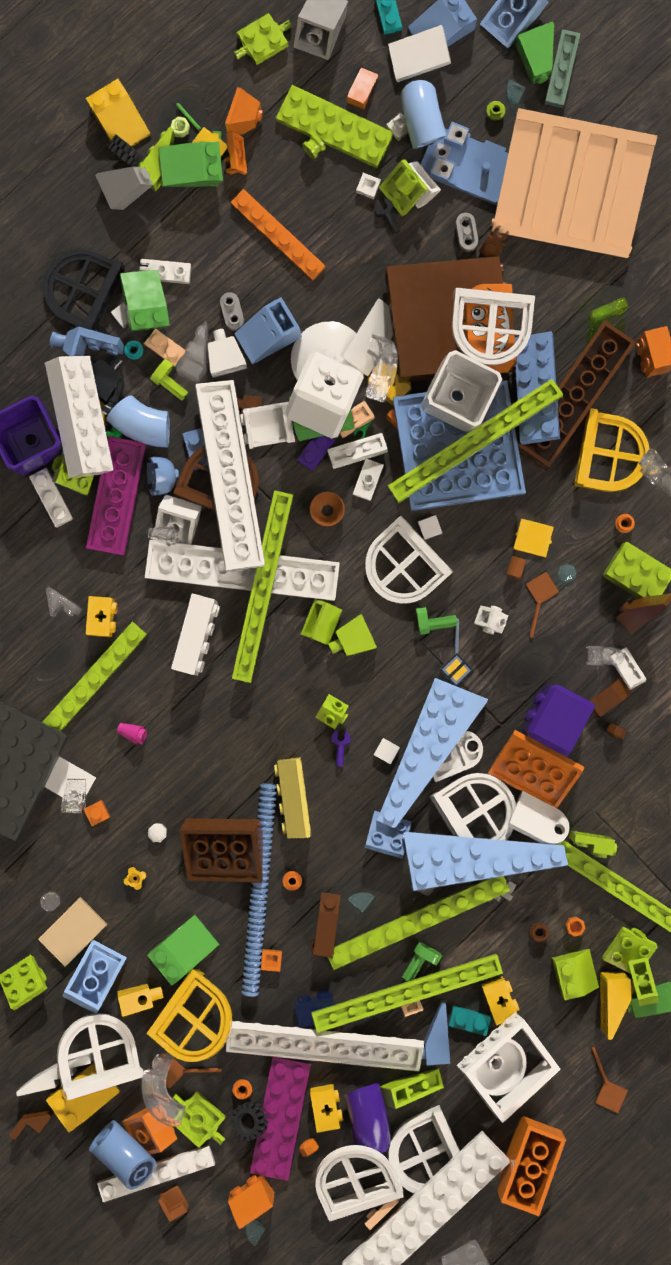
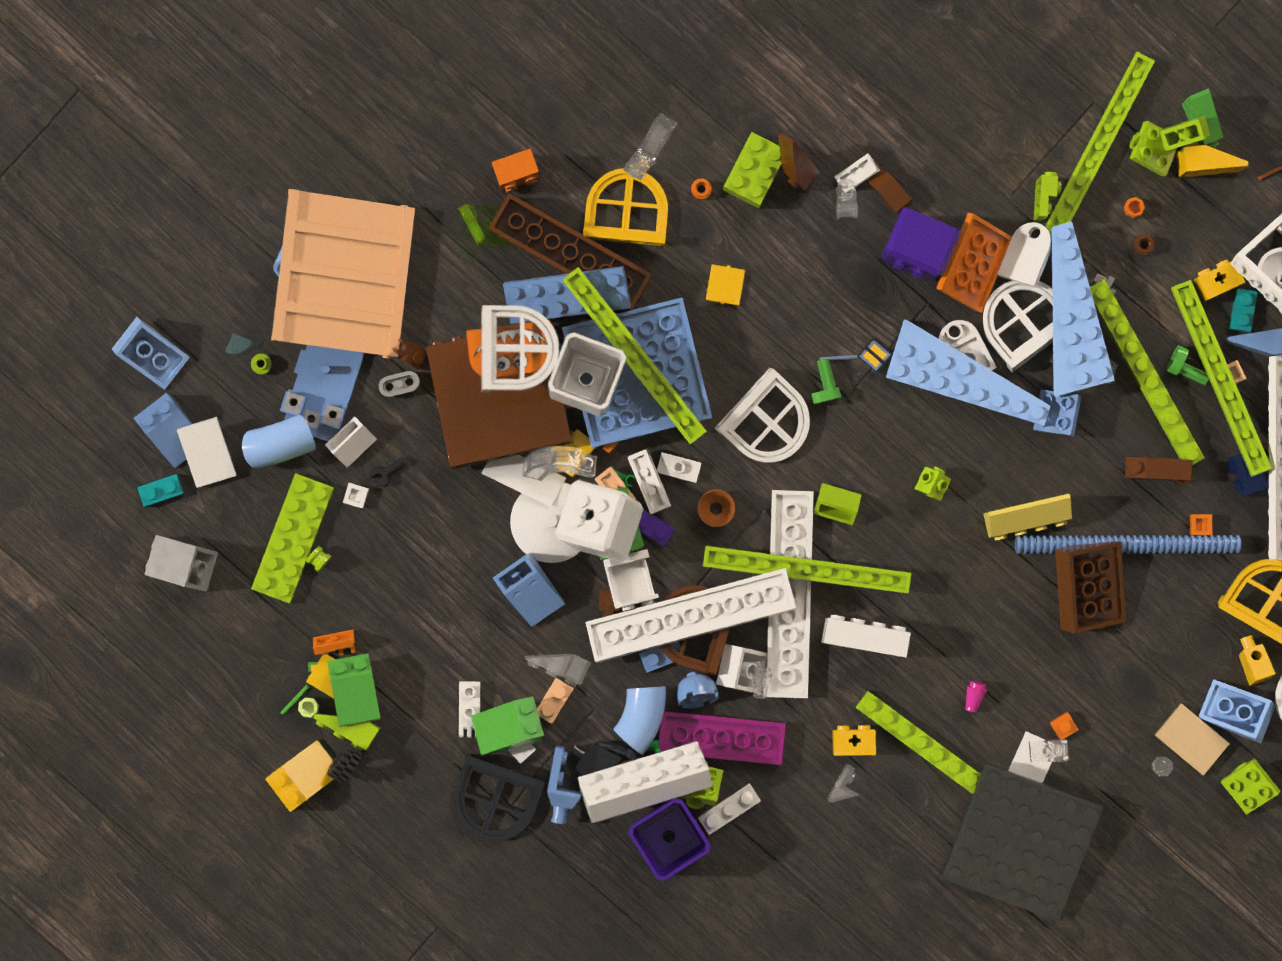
camera: 100 degrees left, 0 degrees up
light grey slope [95,167,153,210] -> none
teal plate [124,340,143,360] -> none
yellow plate [124,867,146,890] -> none
bright green slope [147,915,219,985] -> none
white tile [148,823,167,842] -> none
lime piece [150,359,189,401] -> none
white torso [208,329,247,378] -> none
light grey plate [220,292,244,331] -> none
orange slope [225,87,263,135] -> none
orange plate [230,189,325,281] -> none
lime plate [234,13,292,65] -> none
orange plate [283,871,302,891] -> none
lime torso [328,614,377,656] -> none
dark purple bar [331,730,350,766] -> none
slope [347,68,378,110] -> none
clear light blue tile [348,892,375,912] -> none
white tile [374,738,400,764] -> none
lime plate [379,160,429,216] -> none
white tile [386,113,408,141] -> none
white tile [418,515,442,540] -> none
white brick [474,606,508,635] -> none
dark orange brick [506,556,526,580] -> none
bright green slope [515,21,554,84] -> none
dark orange piece [525,572,559,638] -> none
sand green plate [545,29,581,108] -> none
lime slope [552,949,599,1000] -> none
clear light blue tile [557,564,577,583] -> none
reddish brown tile [606,724,626,739] -> none

